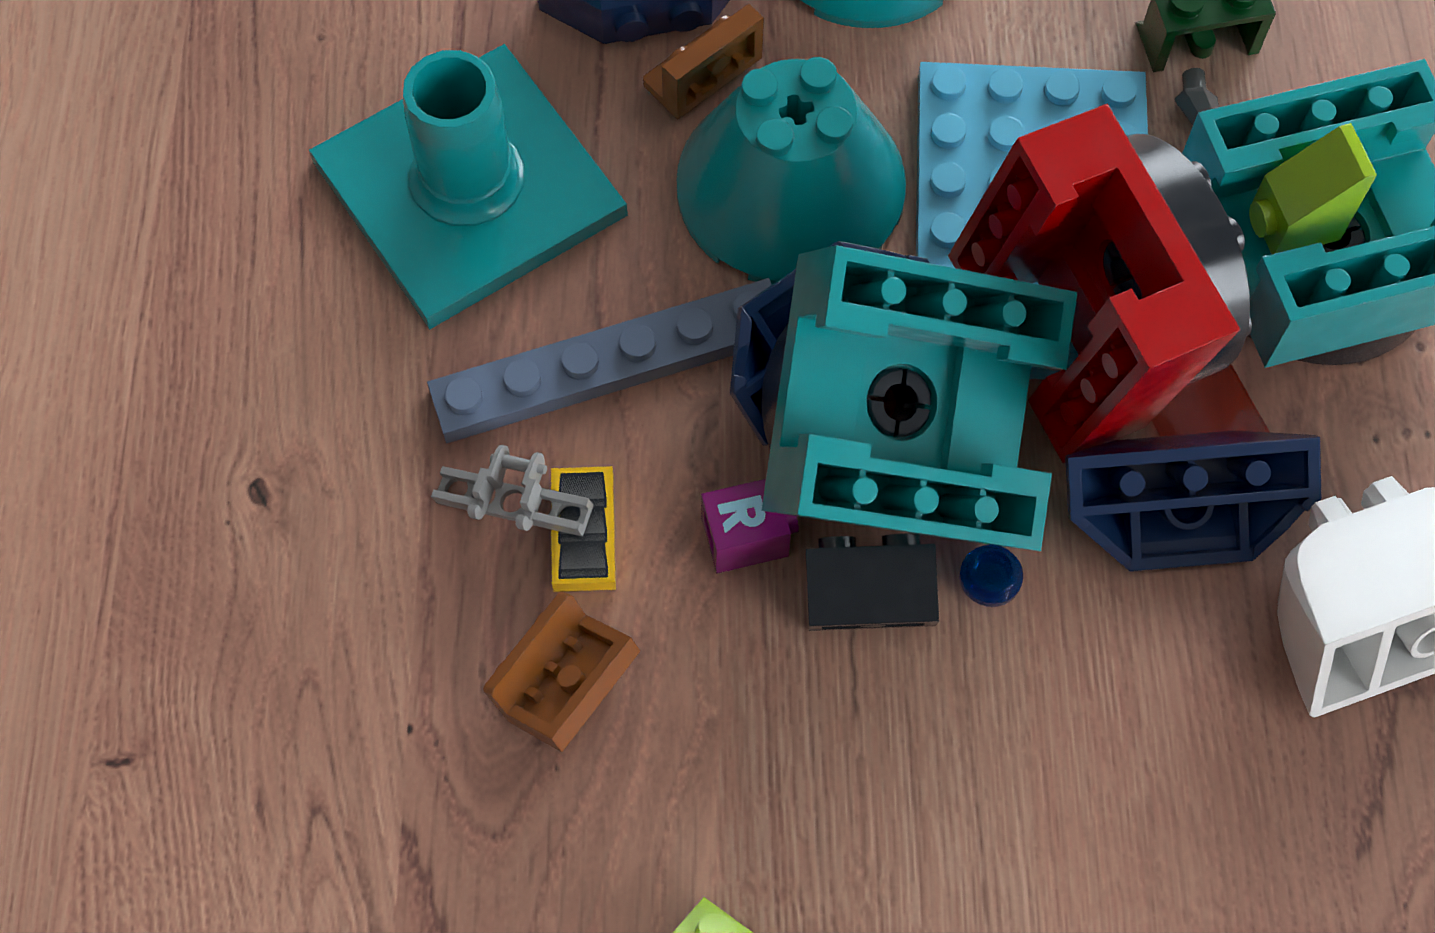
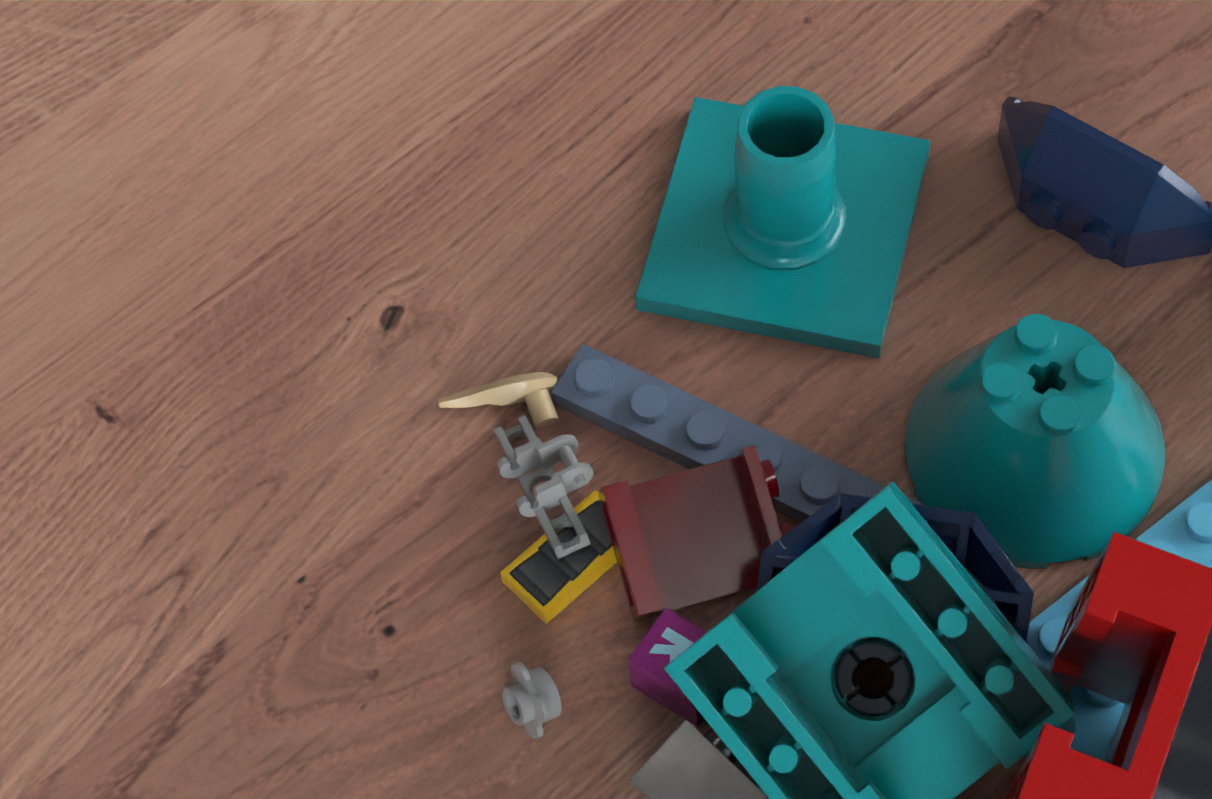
camera: 55 degrees right, 5 degrees down
dark orange bracket [483,591,640,752] -> none
dark orange bracket [643,3,764,120] -> none
none -> tan bar [438,372,559,428]
none -> light grey plate [502,662,561,739]
none -> dark red panel [598,445,791,622]

